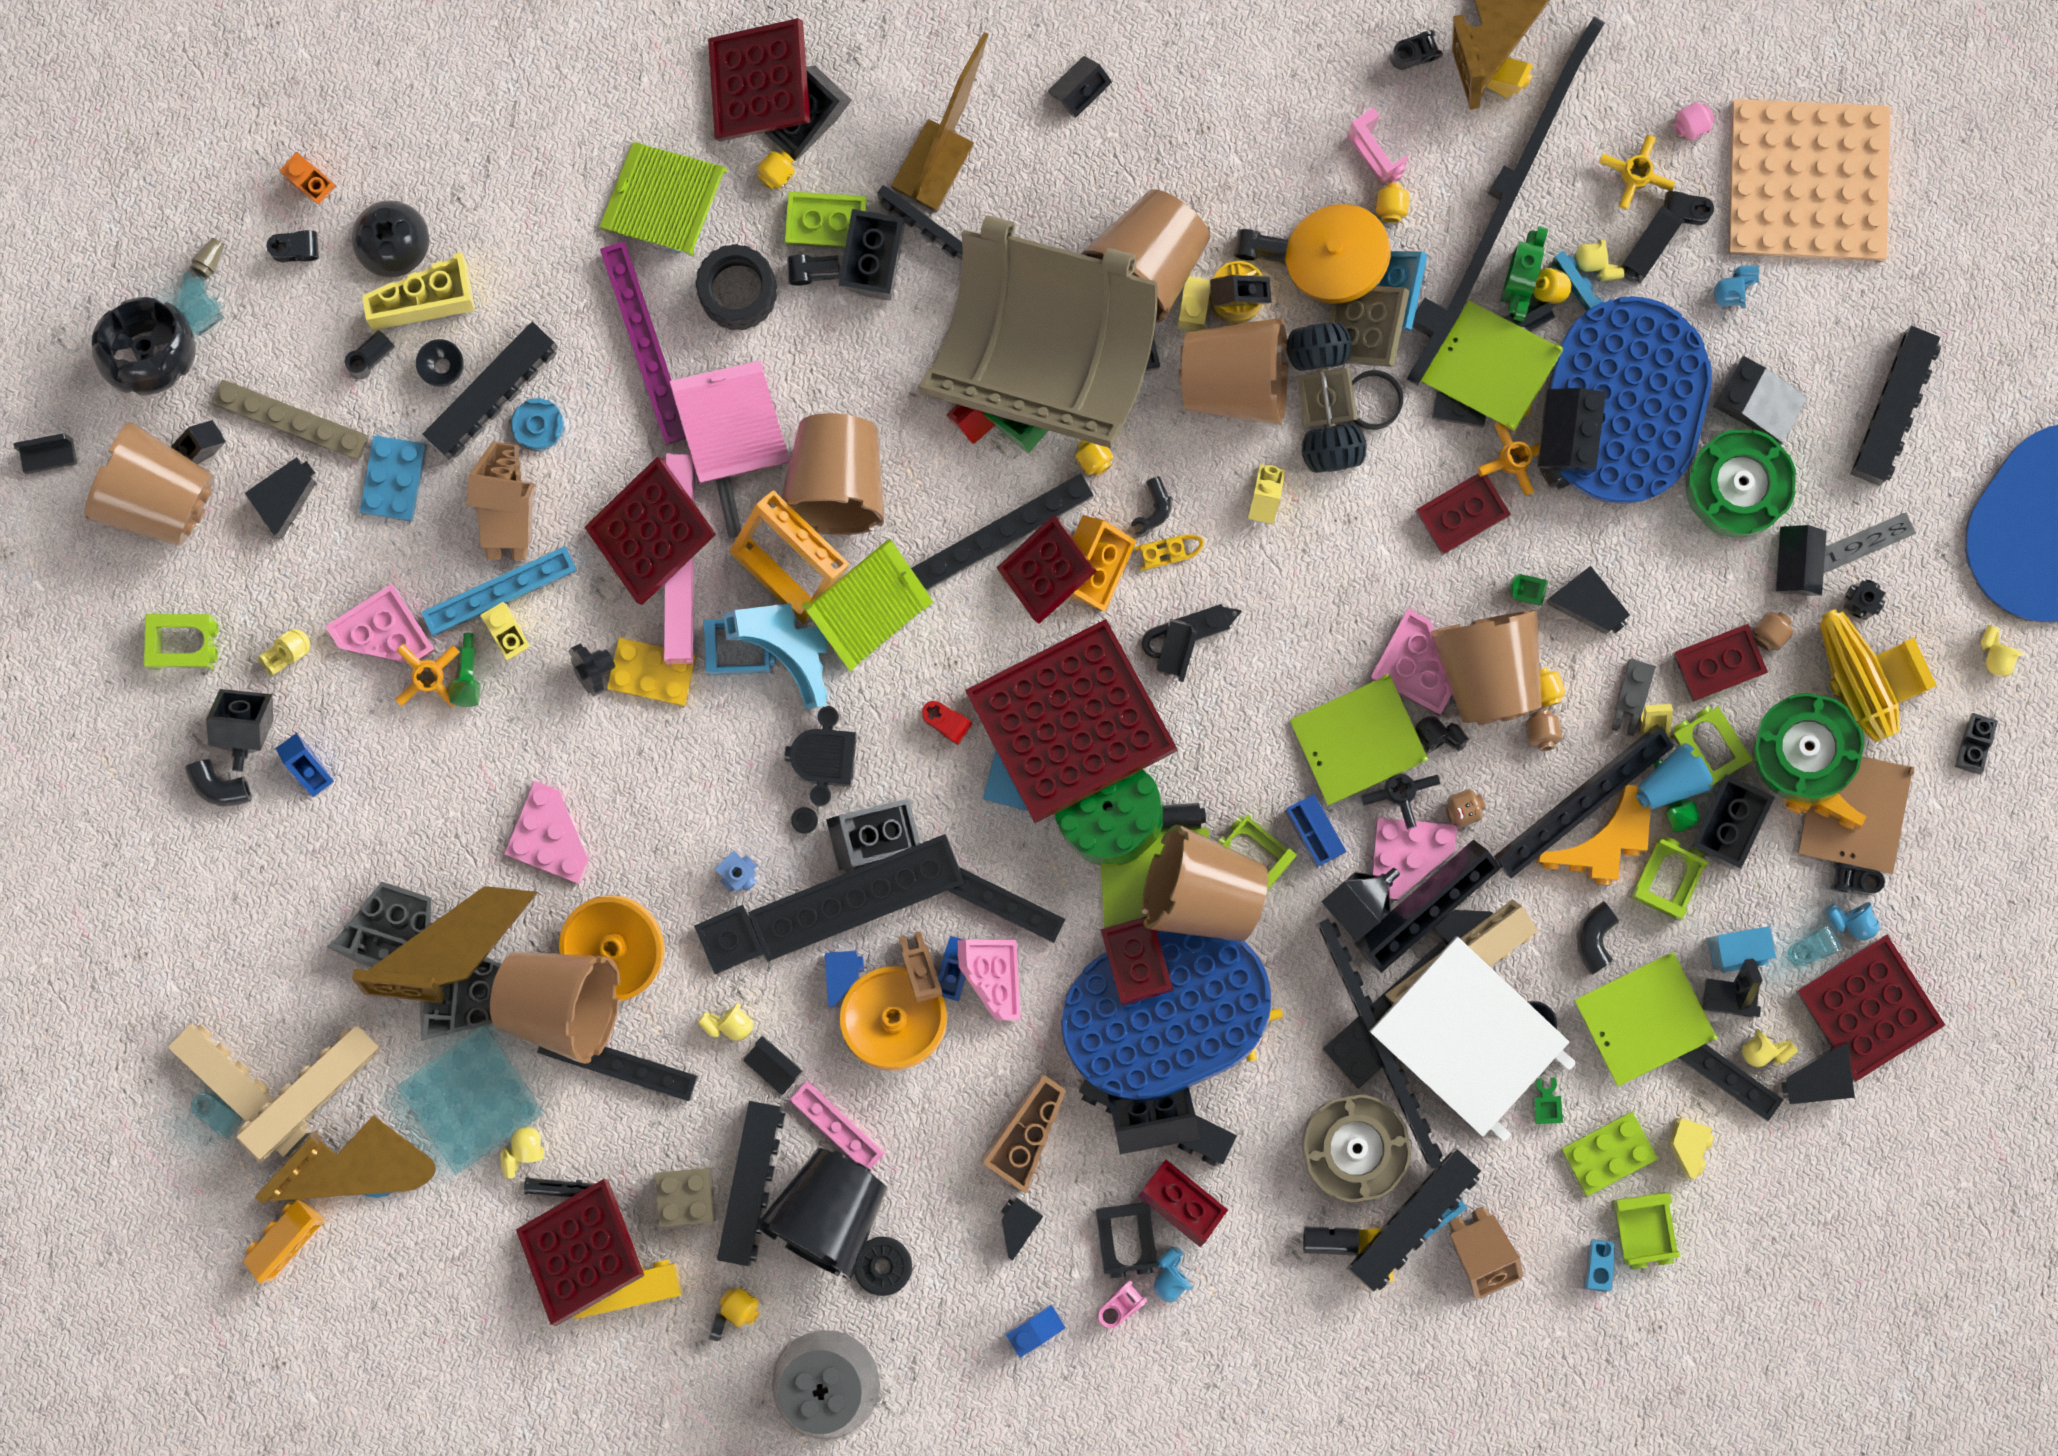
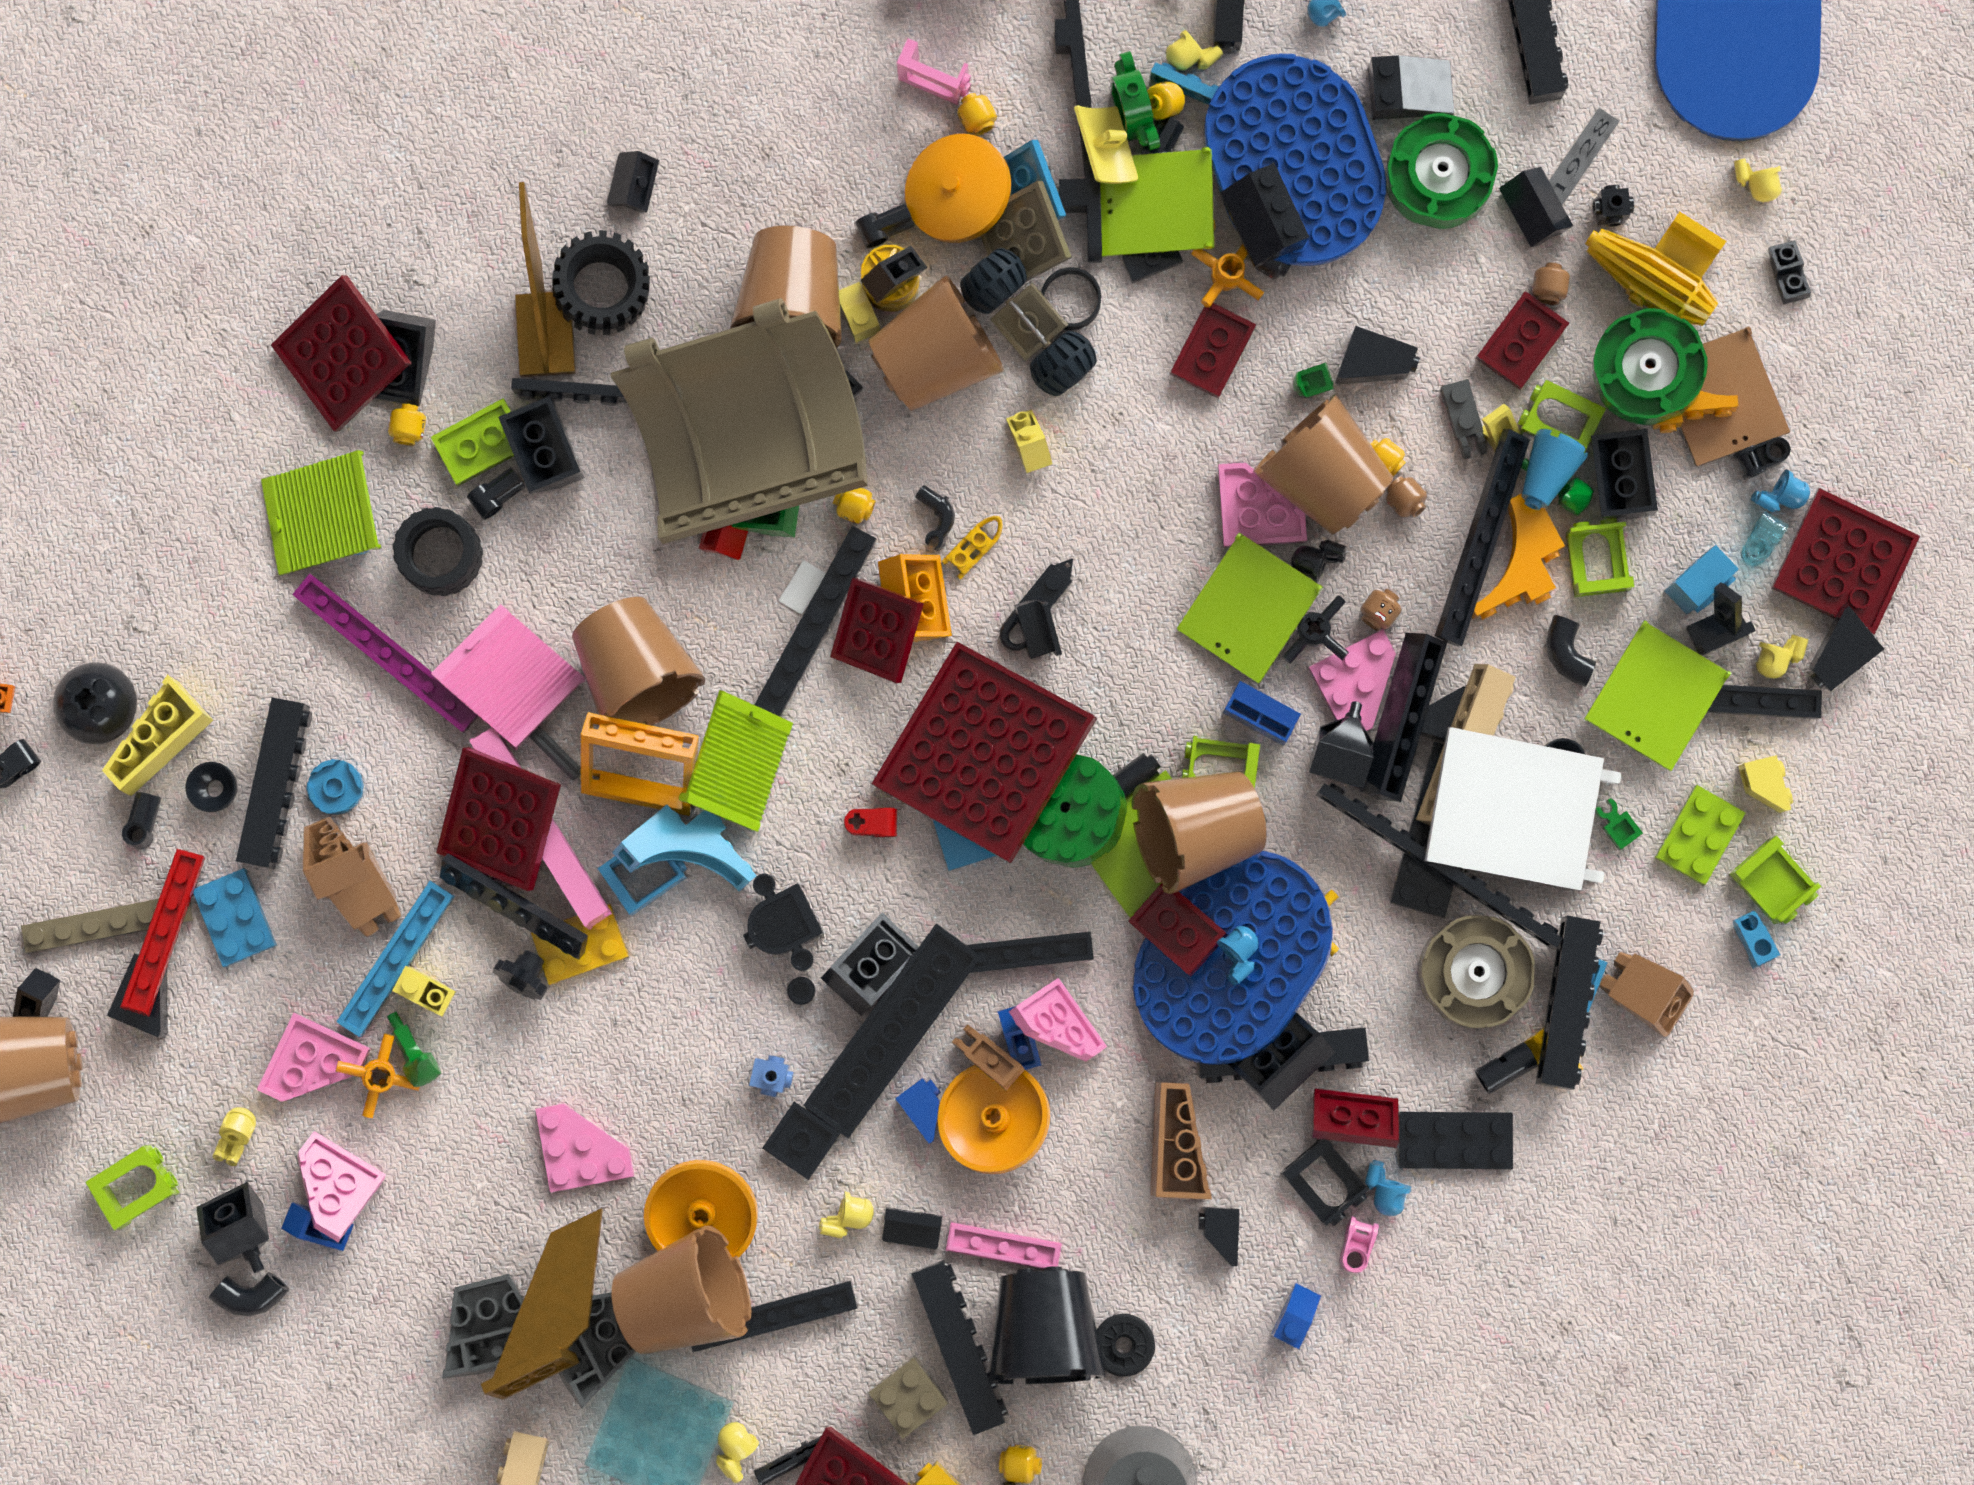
camera: 30 degrees left, 0 degrees up
none -> red tile [121,848,205,1016]
none -> bright pink plate [297,1132,386,1242]
none -> black plate [440,853,588,960]
none -> black tyre [552,230,650,335]
none -> white sticker [779,560,826,614]
none -> light yellow shield [1074,105,1138,184]
none -> dark azure piece [1216,926,1259,985]
none -> black plate [1399,1111,1513,1169]

